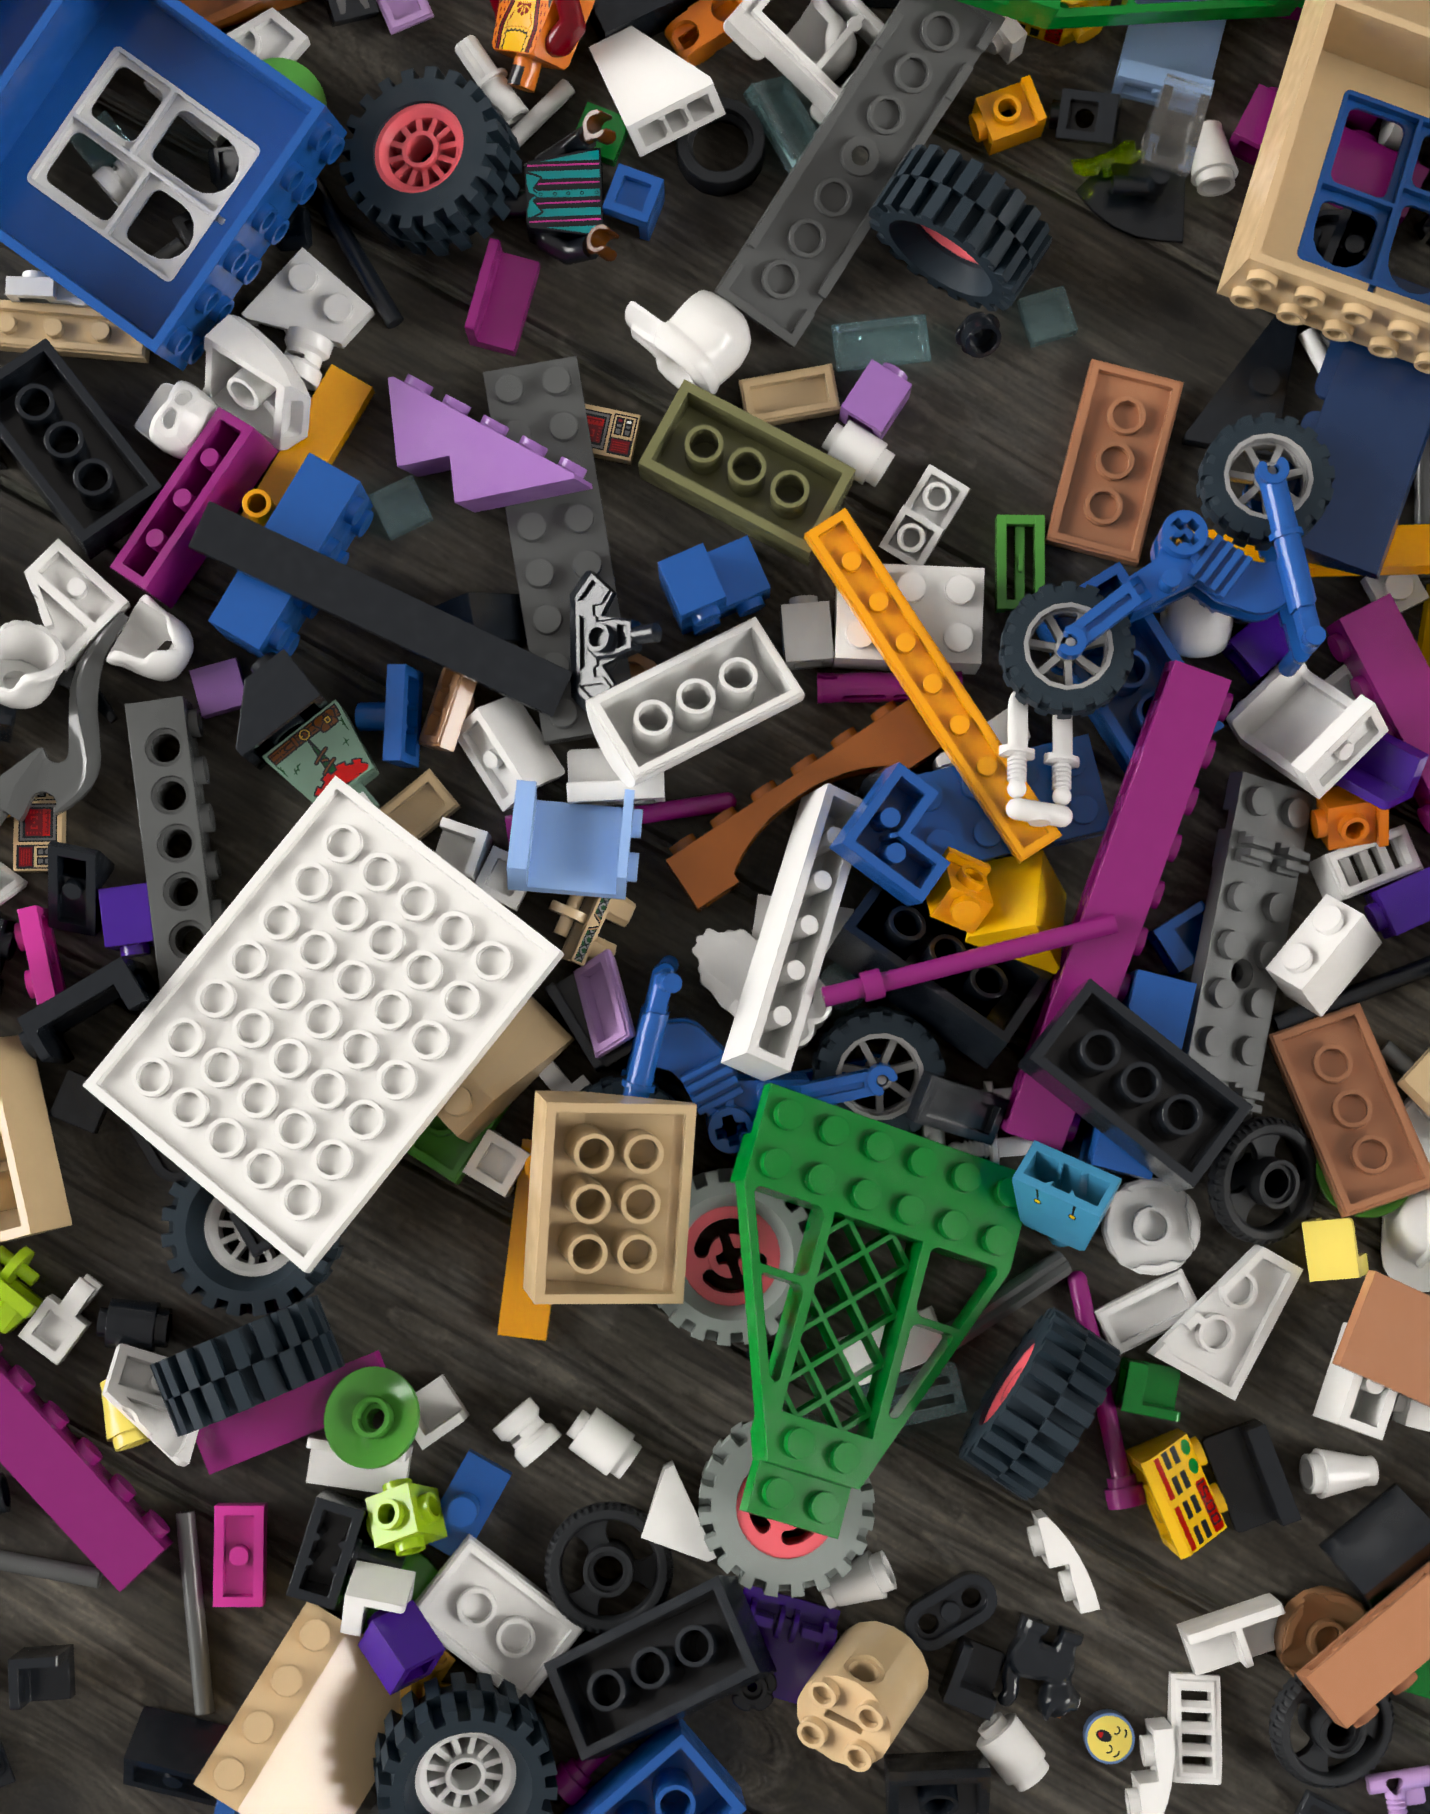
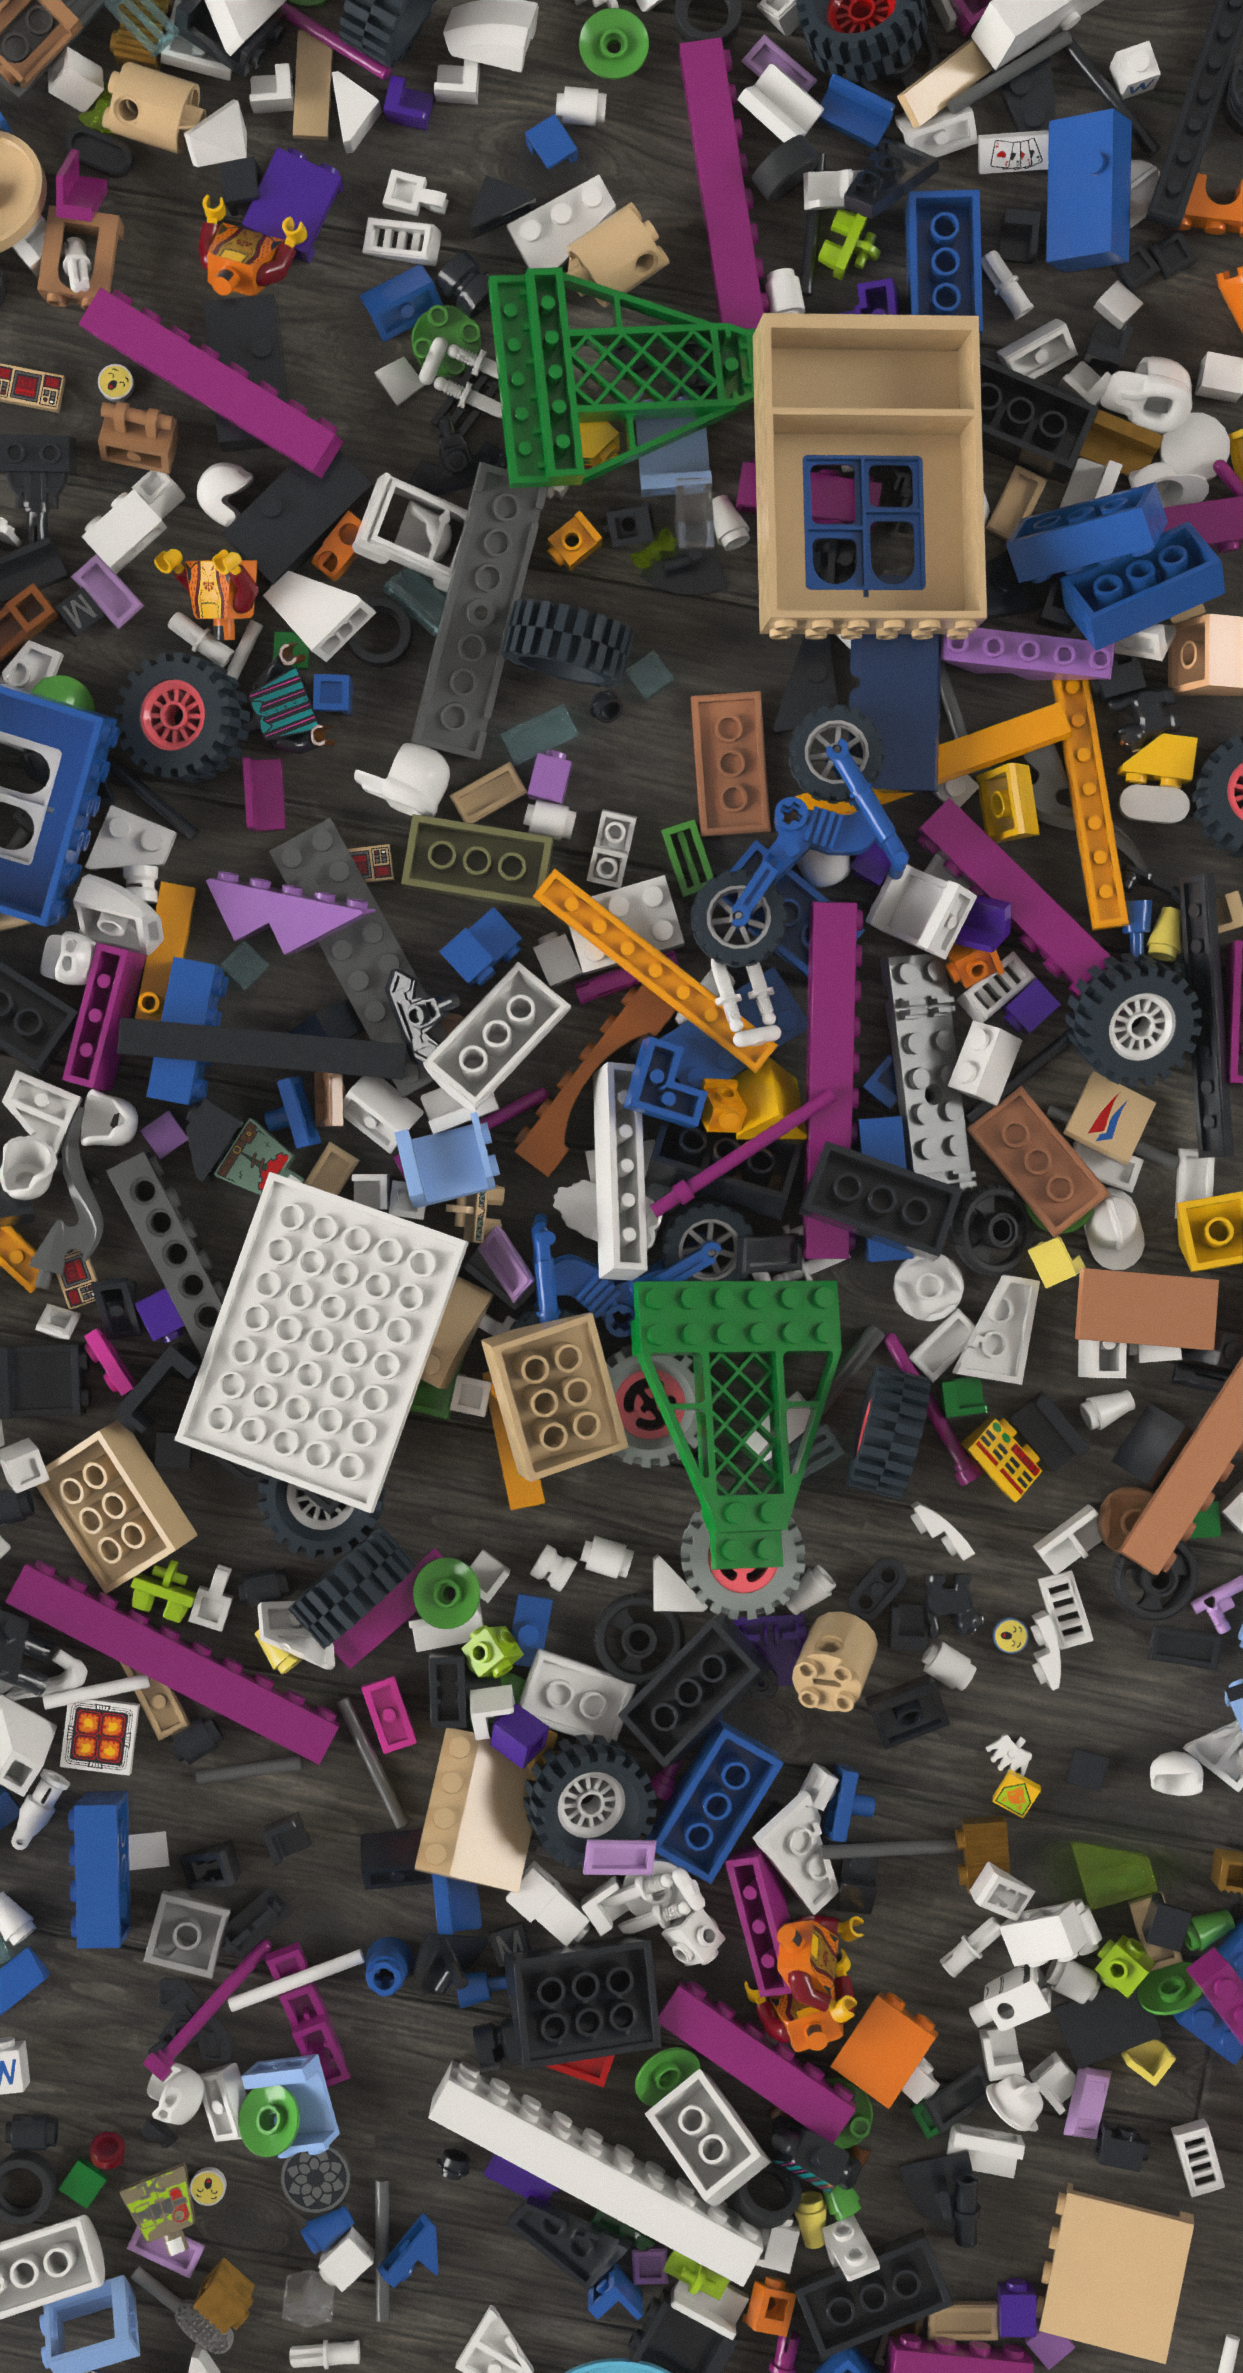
camera: 15 degrees left, 5 degrees up
dark azure torso [1012,1140,1122,1251] -> none

